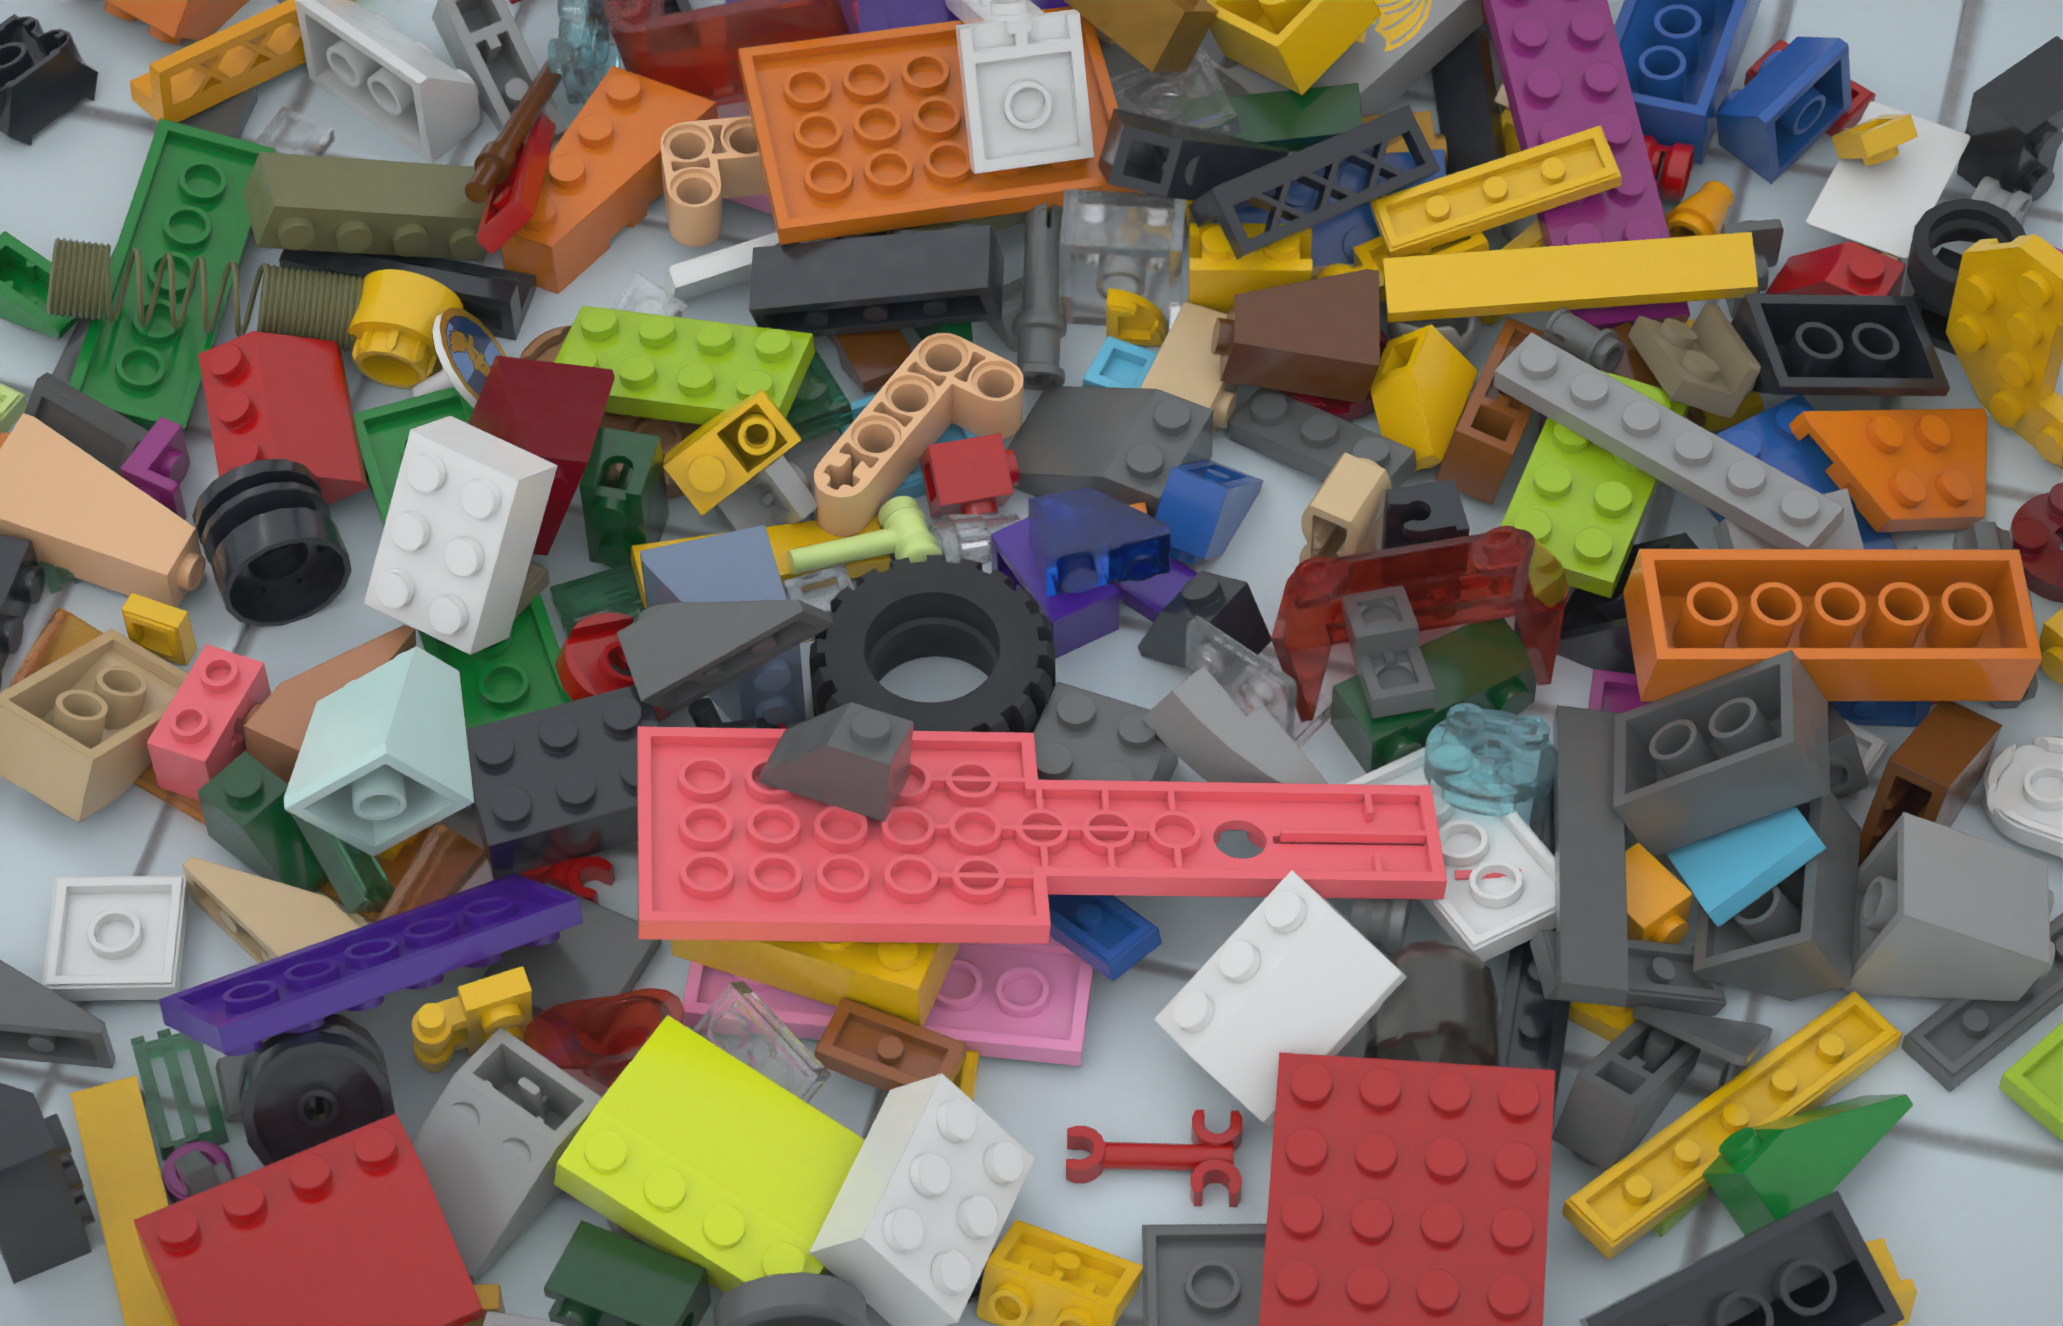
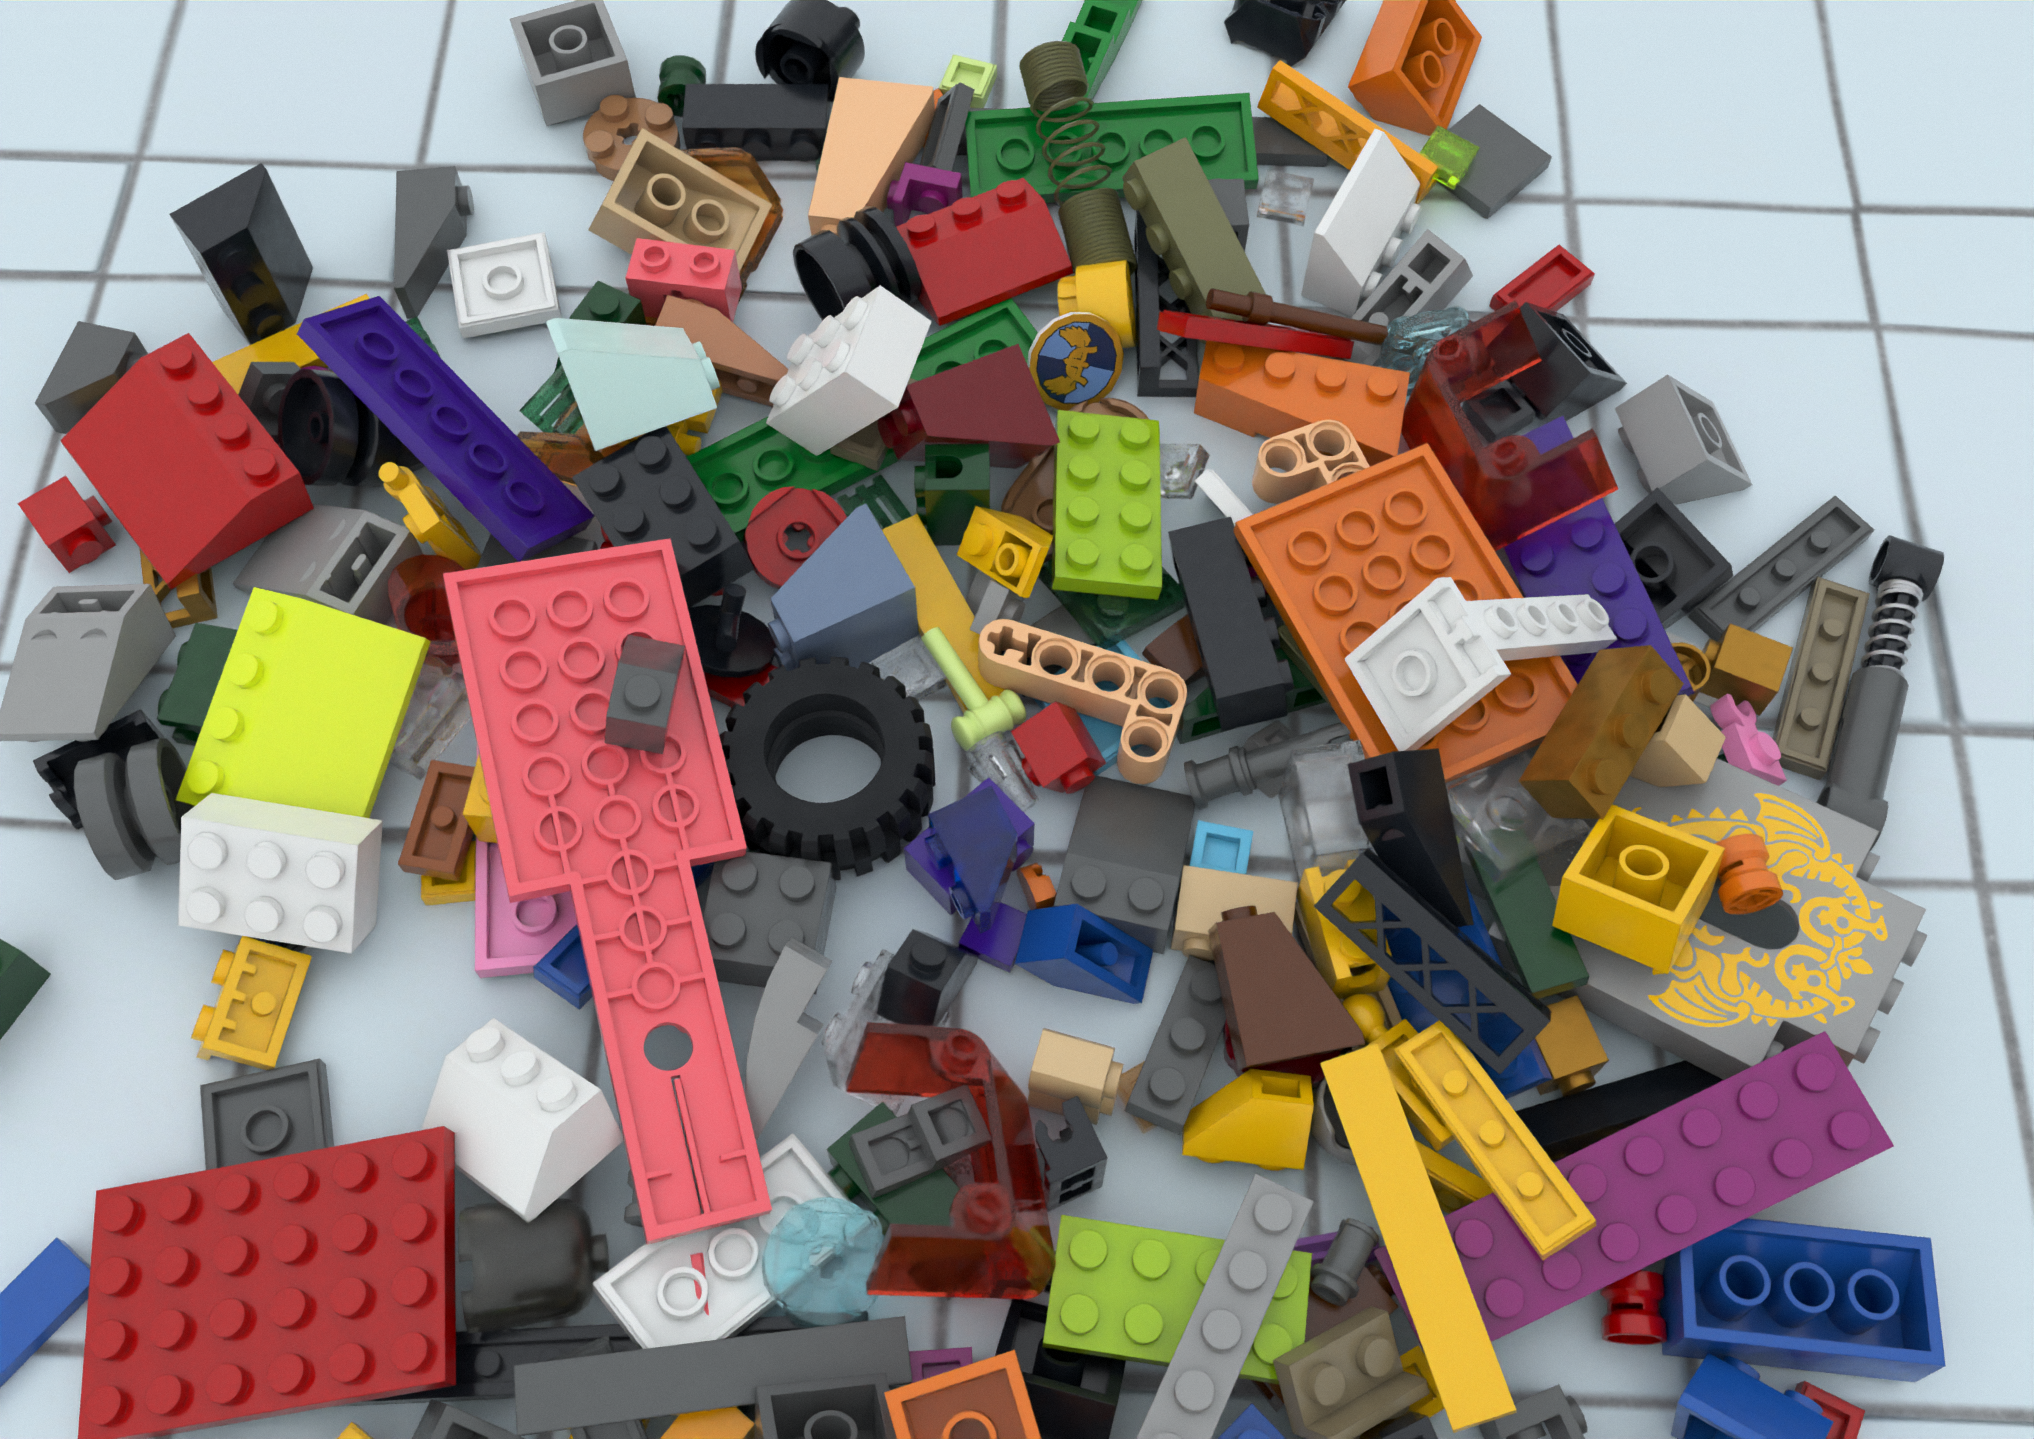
camera: 75 degrees right, 10 degrees up
yellow tile [121,593,197,665] -> none
tan slope [182,857,368,964] -> none
dark grey slope [617,600,834,713] -> none
red bar [1066,1109,1243,1207] -> none
yellow tile [1106,288,1168,346] -> none
dark orange slope [1435,317,1544,505] -> none
light orange cone [1665,180,1734,238] -> none

